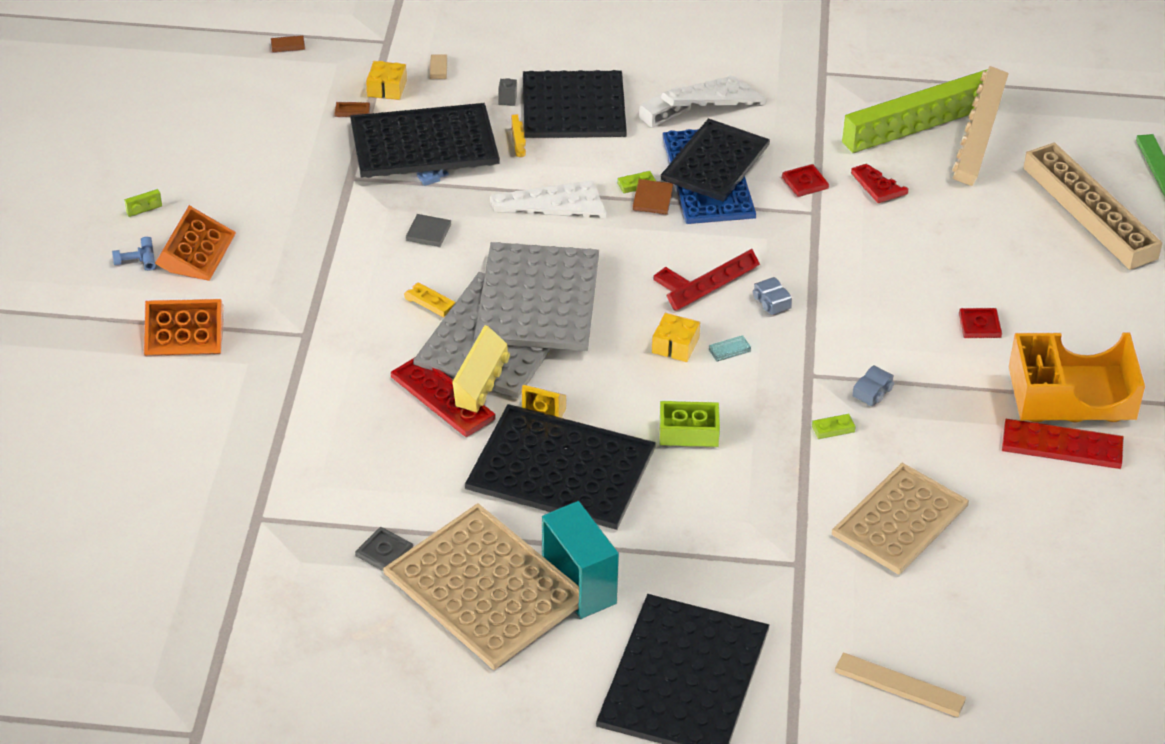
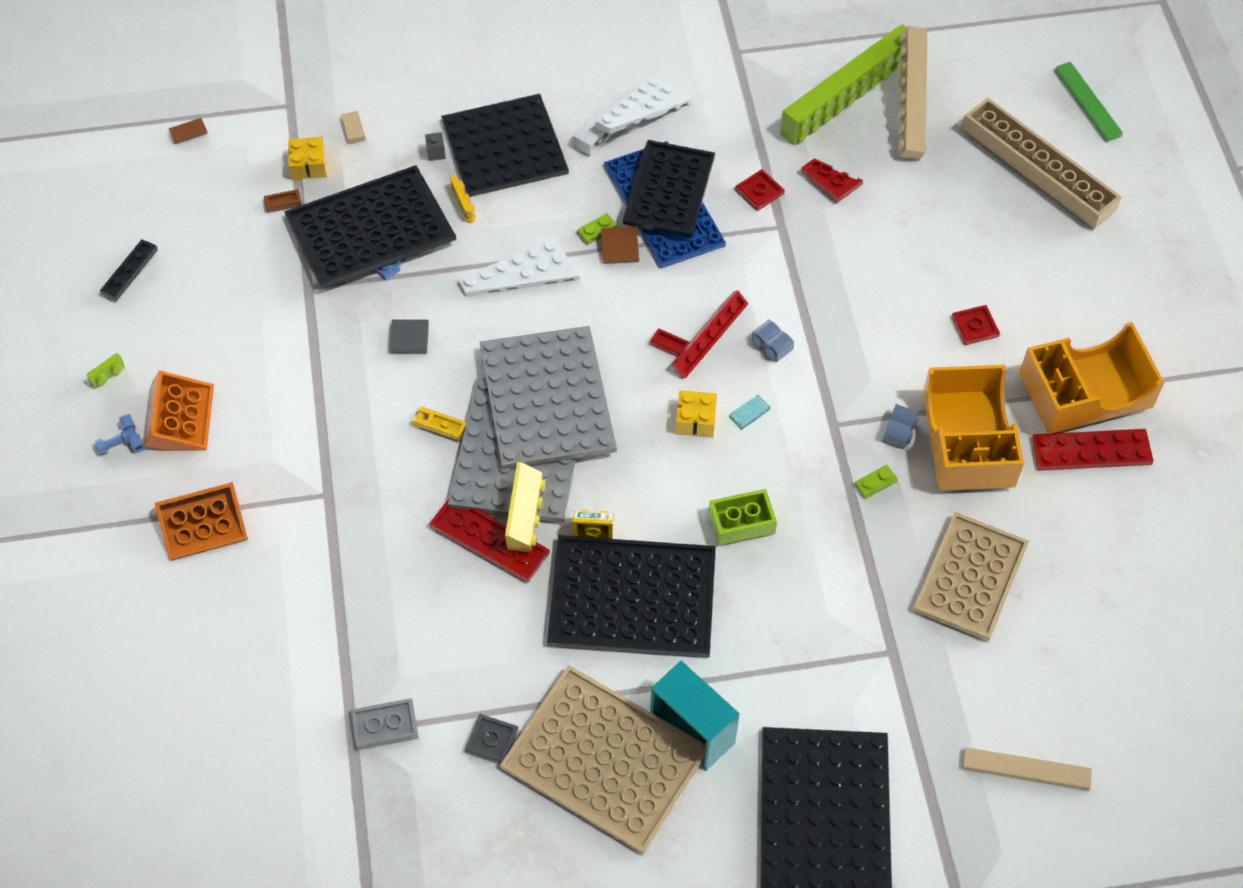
camera: 15 degrees left, 15 degrees up
none -> black plate [100,239,158,301]
none -> light grey tile [350,698,419,750]
none -> light orange piece [923,365,1024,491]

